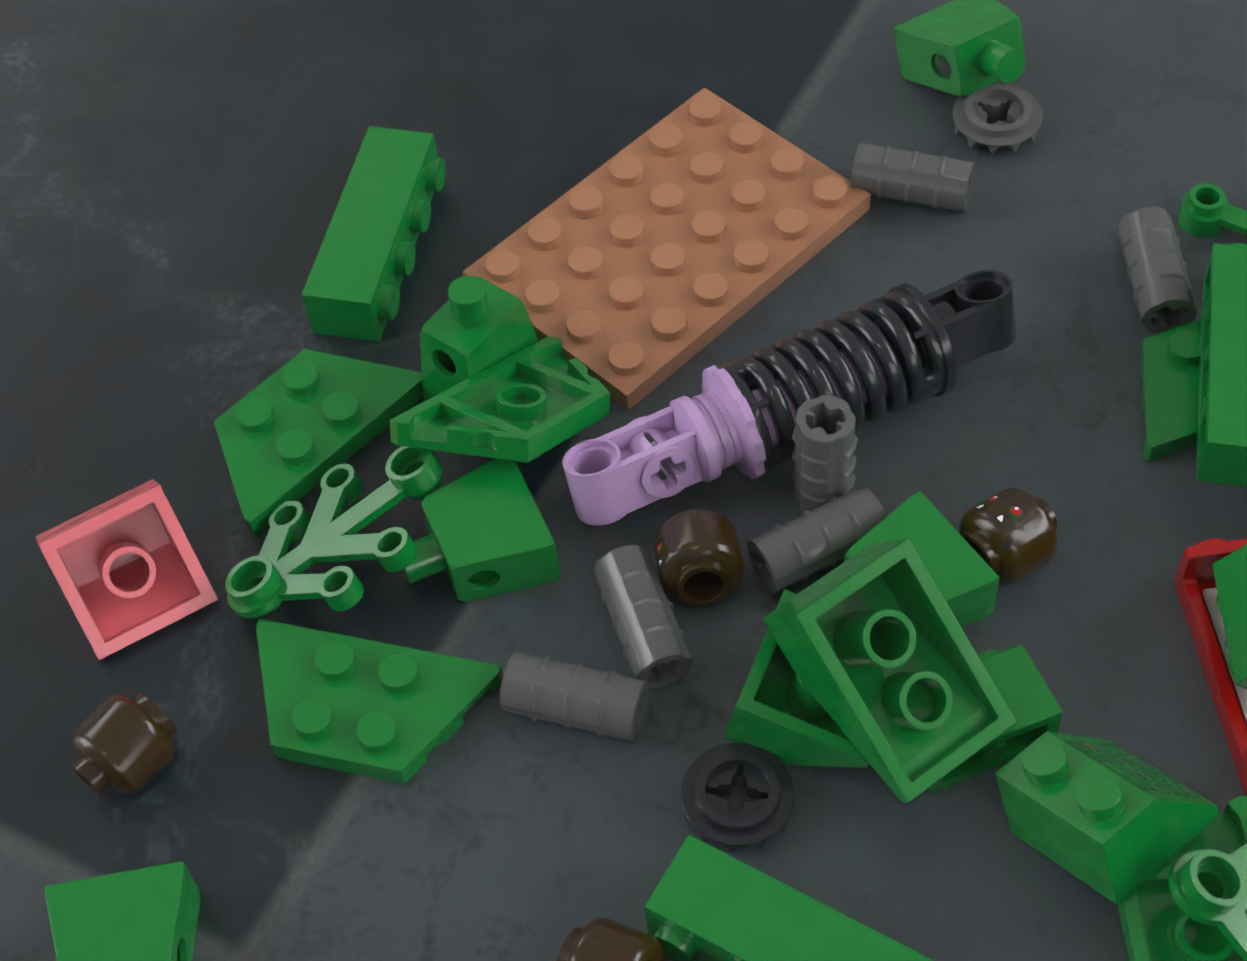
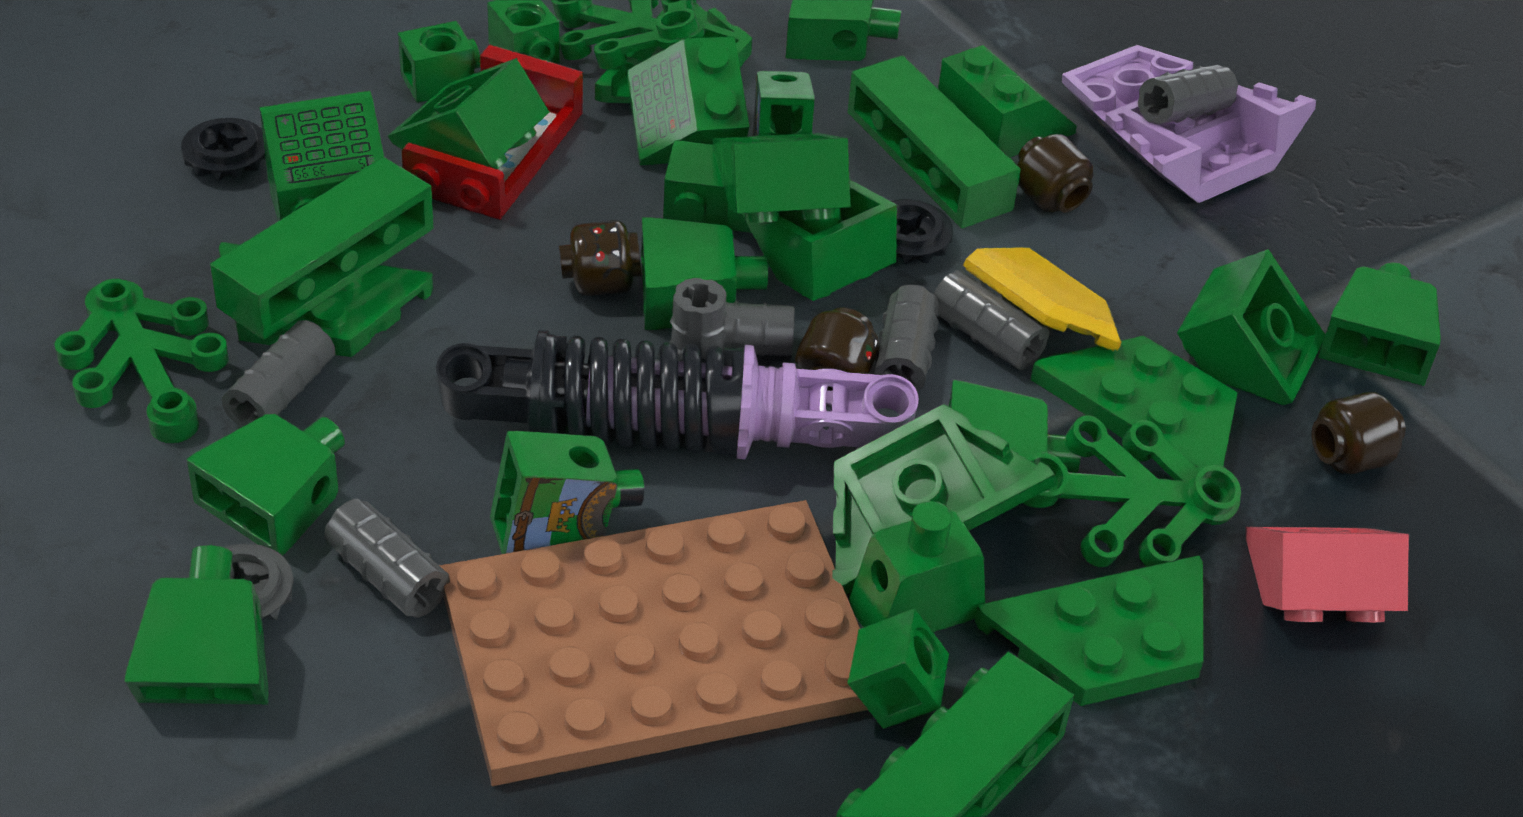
camera: 160 degrees left, 10 degrees down
none -> green torso [186,414,345,556]
none -> green torso [490,431,644,554]
none -> green torso [753,71,815,136]
none -> green brick [847,608,949,729]
none -> yellow tile [963,248,1121,351]
none -> green slope [1177,249,1325,405]

